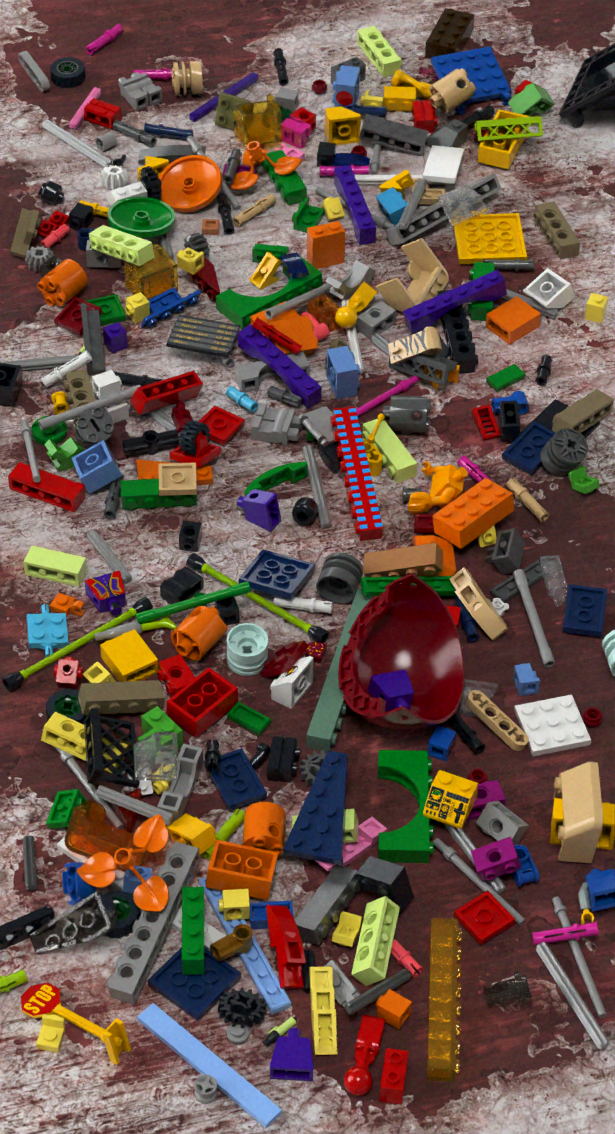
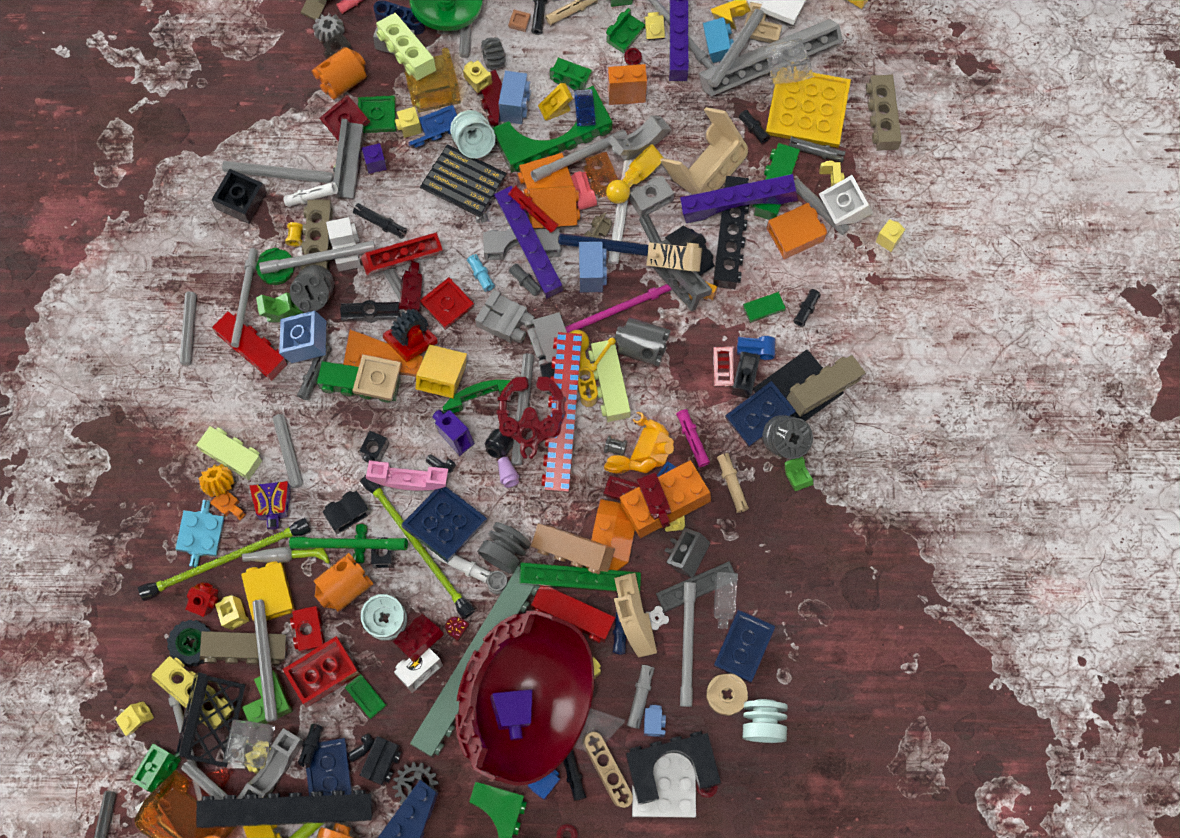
camera: 15 degrees right, 25 degrees up
none -> light yellow bracket [115,702,154,736]
none -> black brick [196,790,372,828]
none -> light orange gear [198,464,235,497]
none -> light grey axle [252,600,277,722]
none -> bright pink slope [366,461,448,491]
none -> yellow brick [415,345,467,398]
none -> black arm [426,454,456,473]
none -> light aqua wheel [450,110,495,159]
none -> light grey wheel [487,571,508,595]
none -> dark red piece [496,377,566,459]
none -> lavender cone [497,457,519,488]
none -> medium blue brick [499,71,531,124]
none -> dark blue axle [558,233,649,256]
none -> black arch [626,731,721,805]
none -> light grey pin [627,665,655,729]
none -> dark red hinge [637,472,671,528]
none -> tan plate [706,674,748,716]
none -> black pin [738,110,771,144]
none -> light yellow bracket [819,161,844,187]

